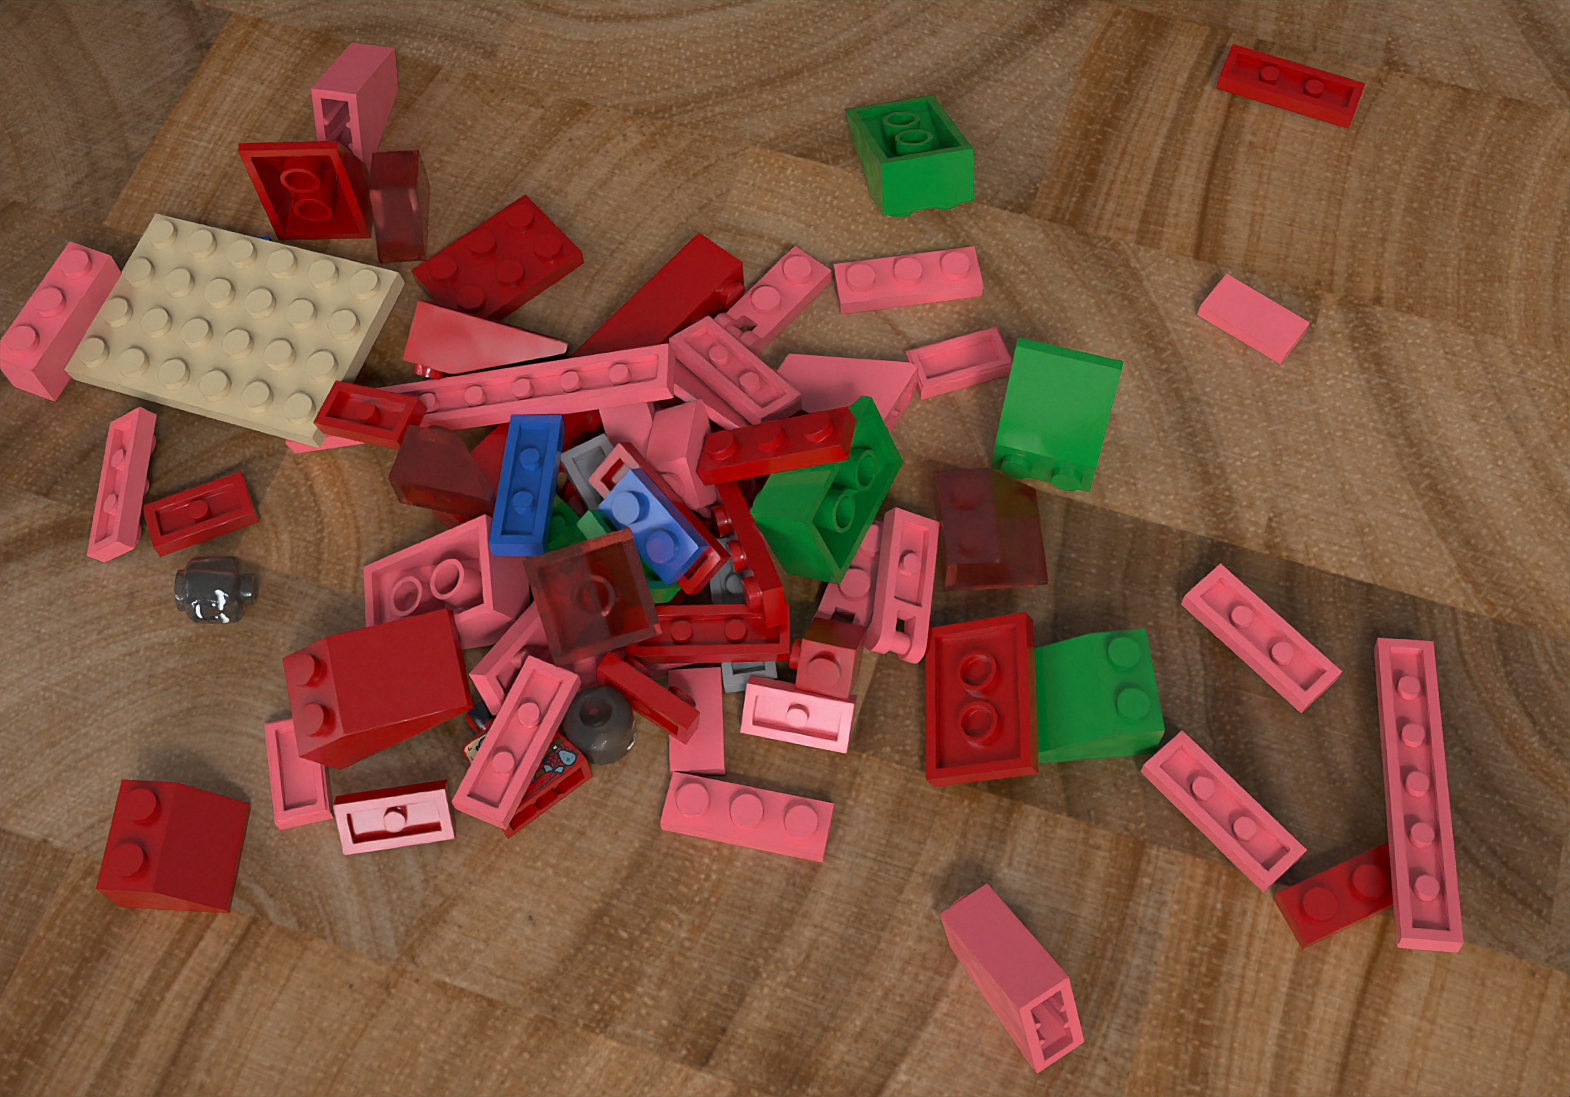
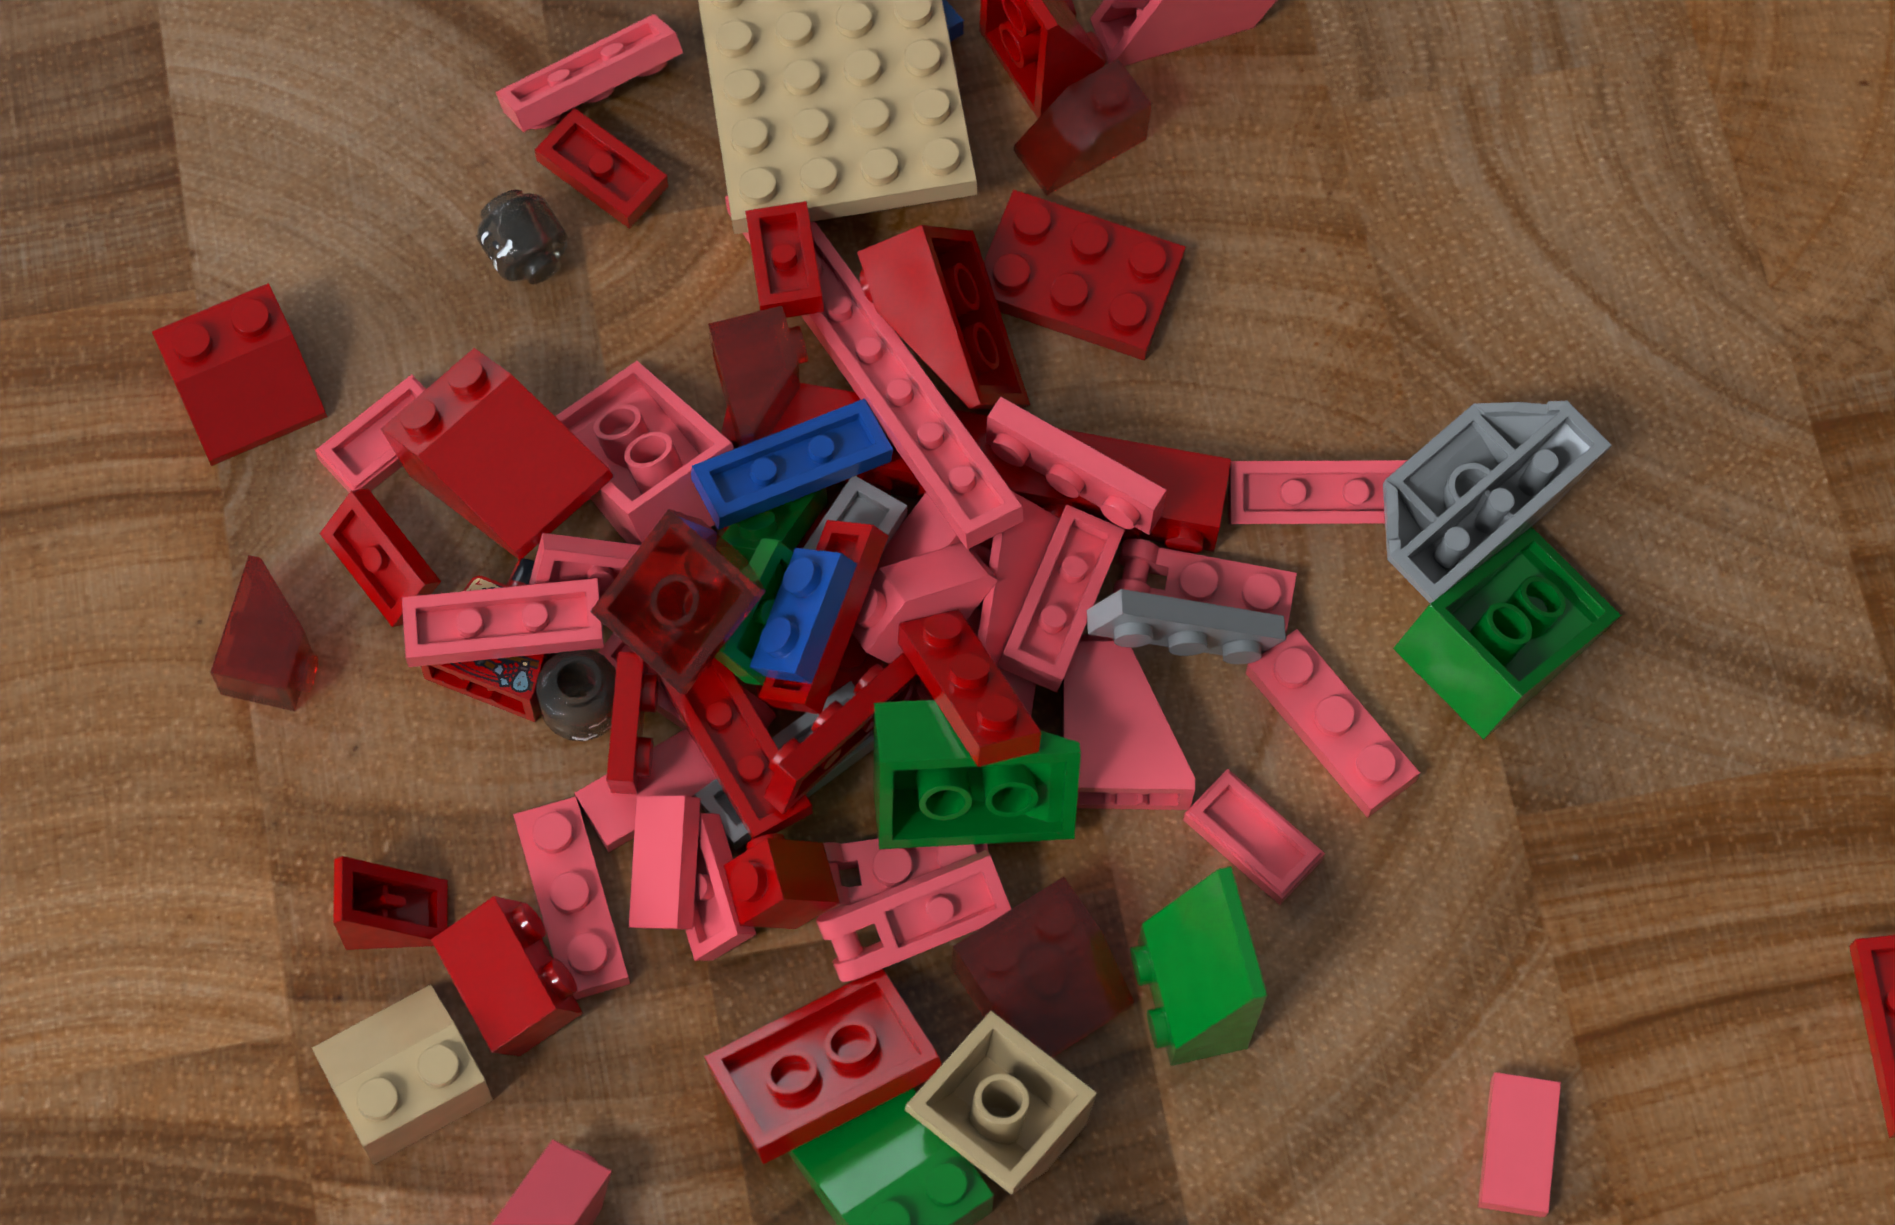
camera: 55 degrees right, 5 degrees up
none -> clear red slope [210,555,318,712]
none -> tan slope [312,984,493,1165]
none -> red slope [333,856,448,950]
none -> red brick [431,896,583,1056]
none -> coral tile [629,796,701,930]
none -> tan slope [905,1011,1097,1195]
none -> coral plate [985,397,1167,535]
none -> light grey plate [1087,589,1286,664]
none -> coral plate [1228,460,1408,524]
none -> light grey wedge [1383,401,1612,603]

